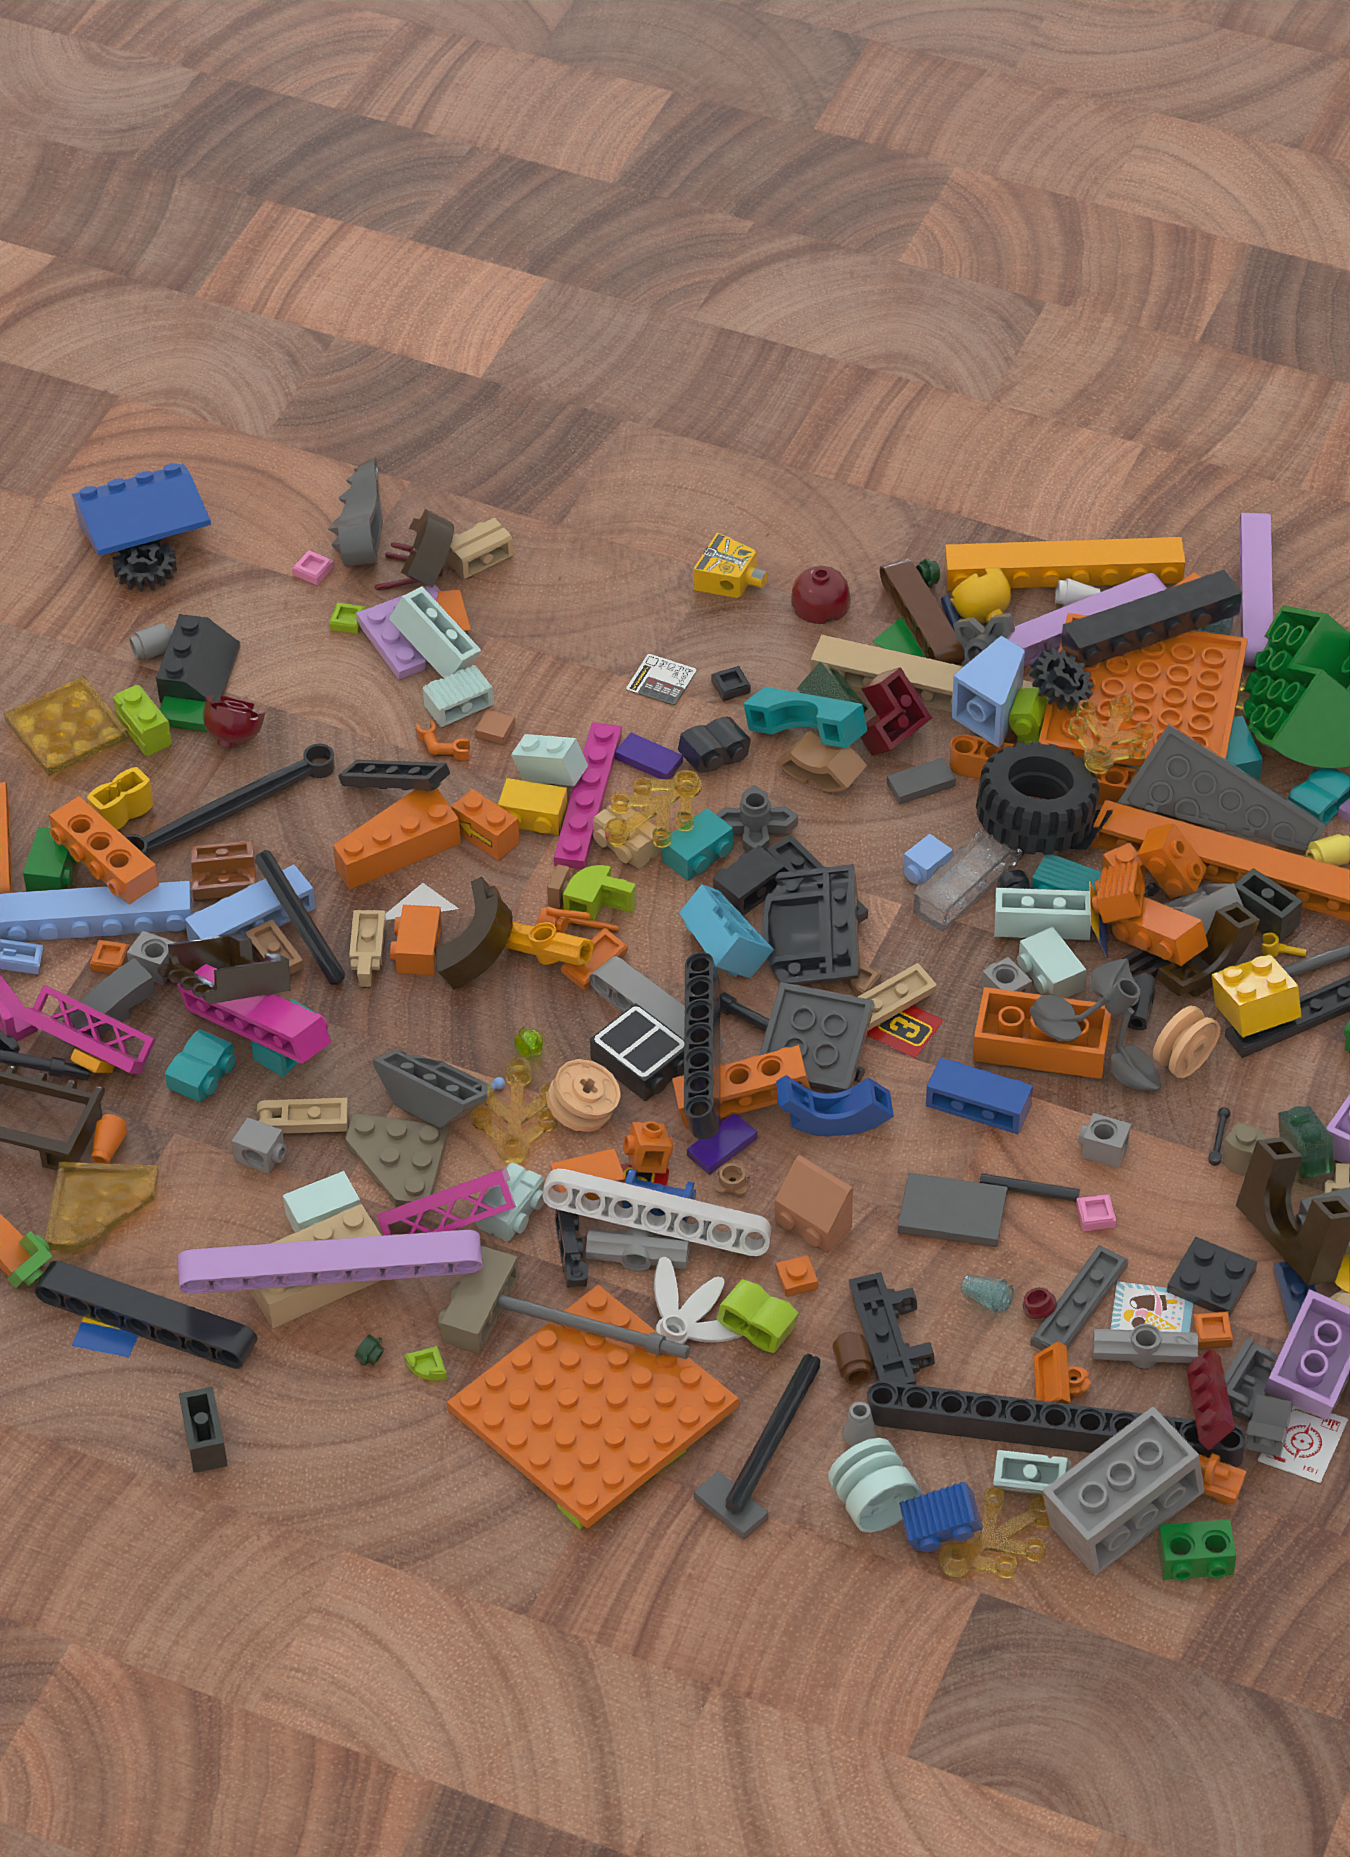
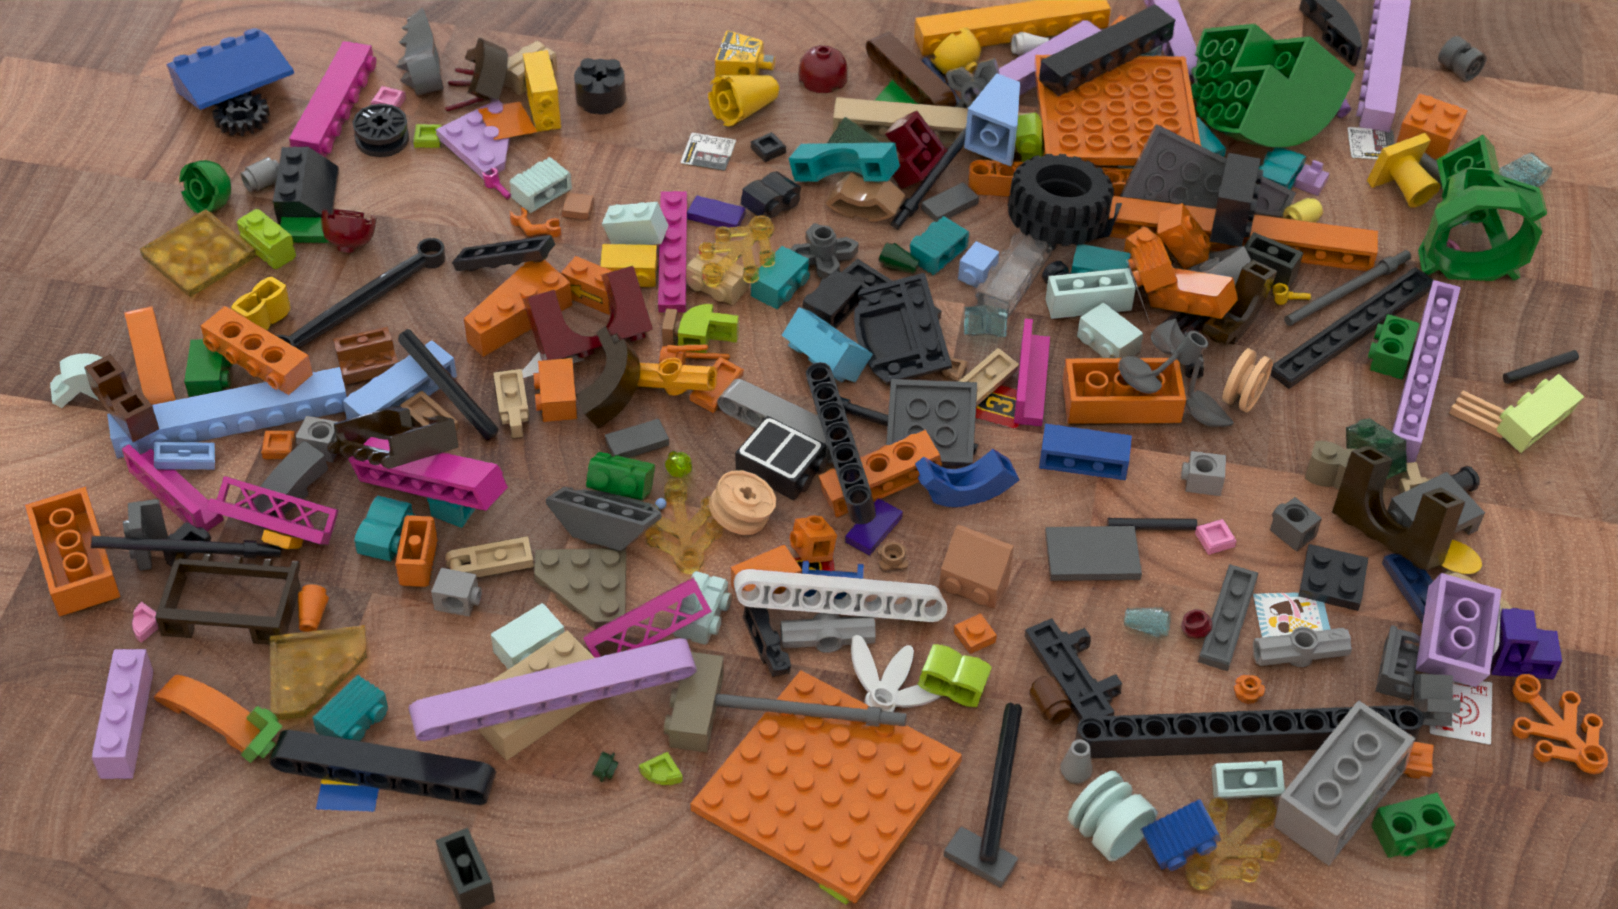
camera: 15 degrees left, 0 degrees up
light aqua brick [389,586,481,678] -> none
dark green plate [916,558,940,588] -> none
light grey brick [982,957,1032,993] -> none
black gear [1029,648,1094,711] -> none
orange tile [1034,1341,1070,1404] -> none
clear yellow plant [1068,694,1155,774] -> none
dark red plate [1186,1349,1235,1450] -> none
orange tile [1193,1312,1233,1349] -> none
black hinge [1208,1107,1231,1166] -> none
yellow brick [1212,955,1301,1037] -> none
none -> green cylinder [179,160,231,214]
none -> dark pink brick [289,41,376,157]
none -> teal brick [312,675,388,741]
none -> black wheel [352,103,409,157]
none -> orange brick [395,515,438,587]
none -> dark pink hand [482,168,511,199]
none -> yellow window [522,50,561,132]
none -> dark red arch [523,265,653,360]
none -> black brick [574,58,626,115]
none -> green brick [586,452,655,500]
none -> dark grey tile [605,419,669,458]
none -> yellow cone [708,75,779,126]
none -> dark green cone [878,242,920,275]
none -> black bar [891,127,966,230]
none -> teal brick [909,216,970,275]
none -> clear light blue panel [964,305,1007,337]
none -> dark pink fence [1014,318,1050,427]
none -> black brick [1210,153,1264,247]
none -> dark grey brick [1270,497,1322,552]

